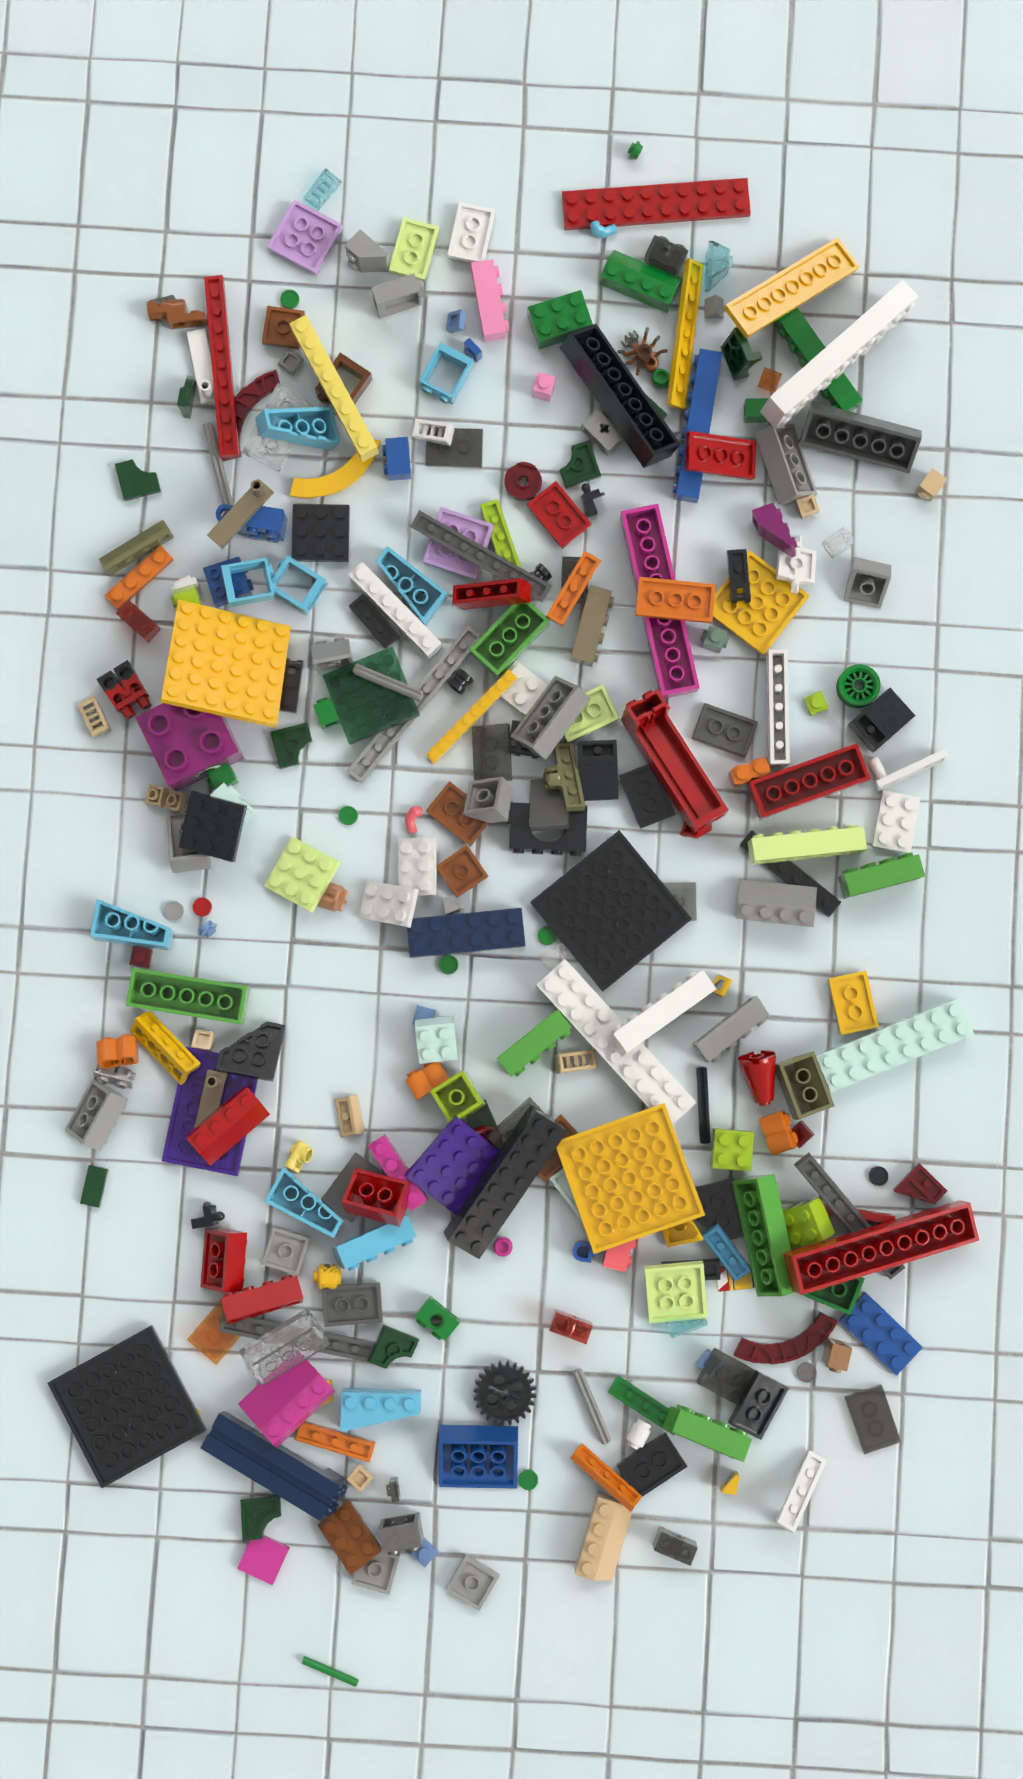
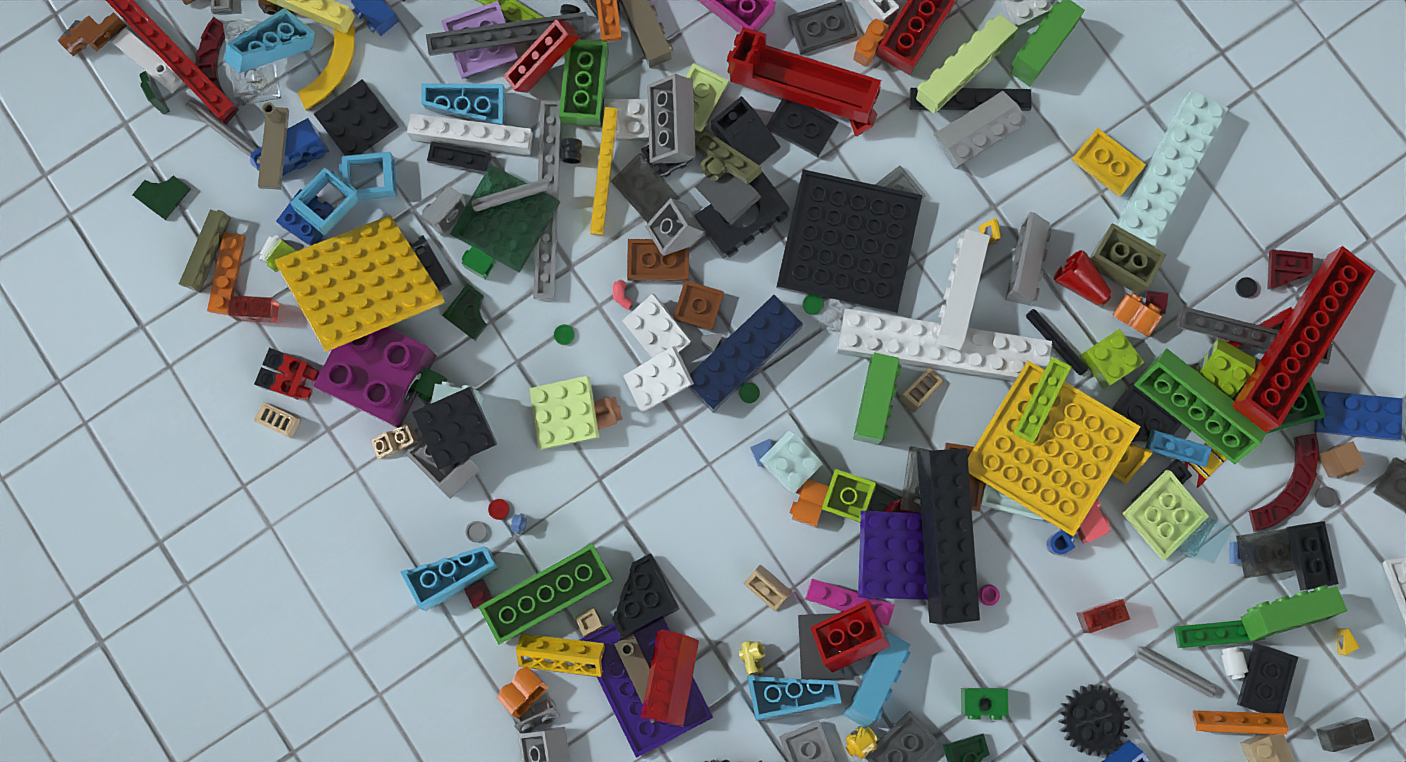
camera: 35 degrees left, 5 degrees down
none -> lime plate [1013,357,1072,443]

